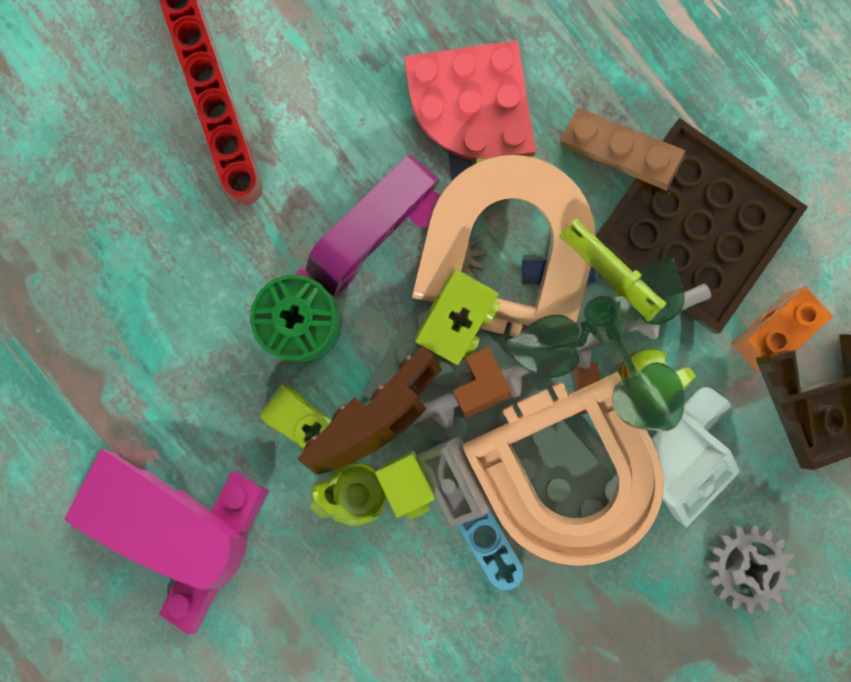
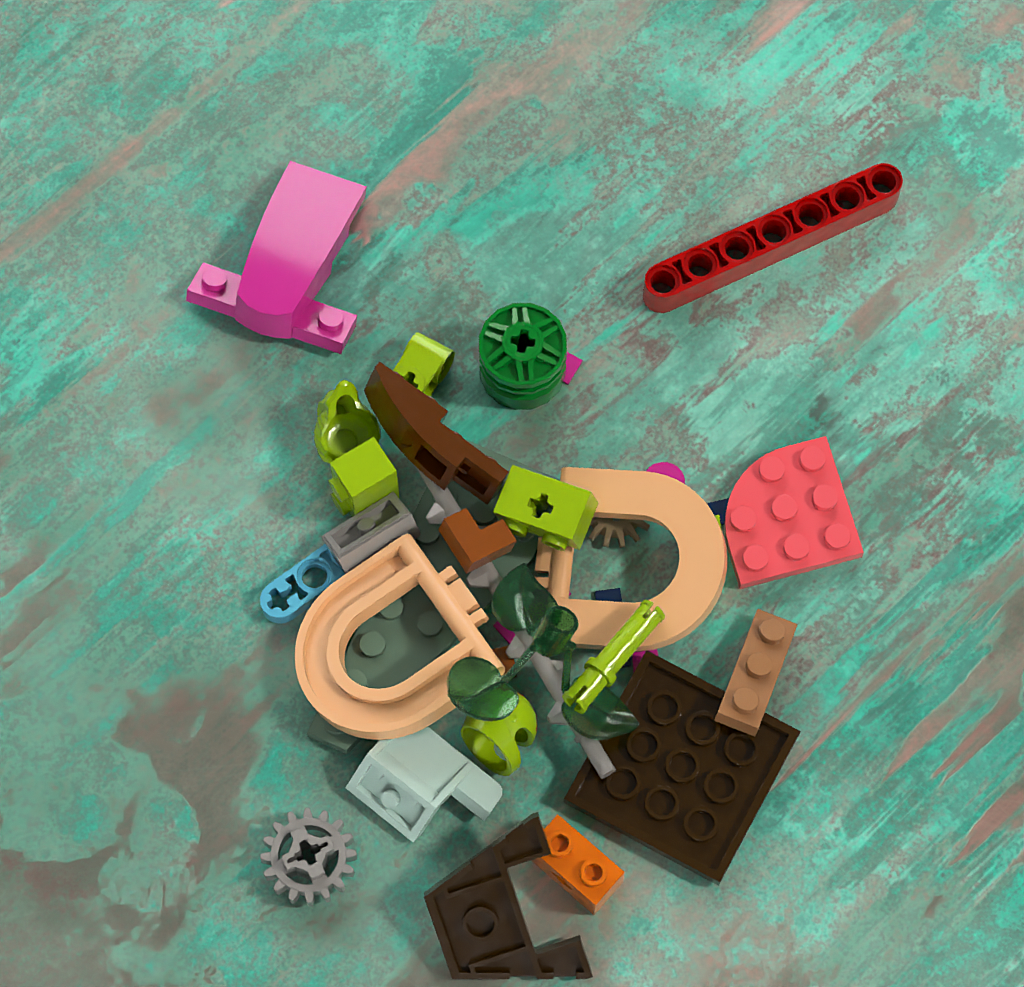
camera: 85 degrees right, 15 degrees down
magenta beam [305,154,440,297] -> none

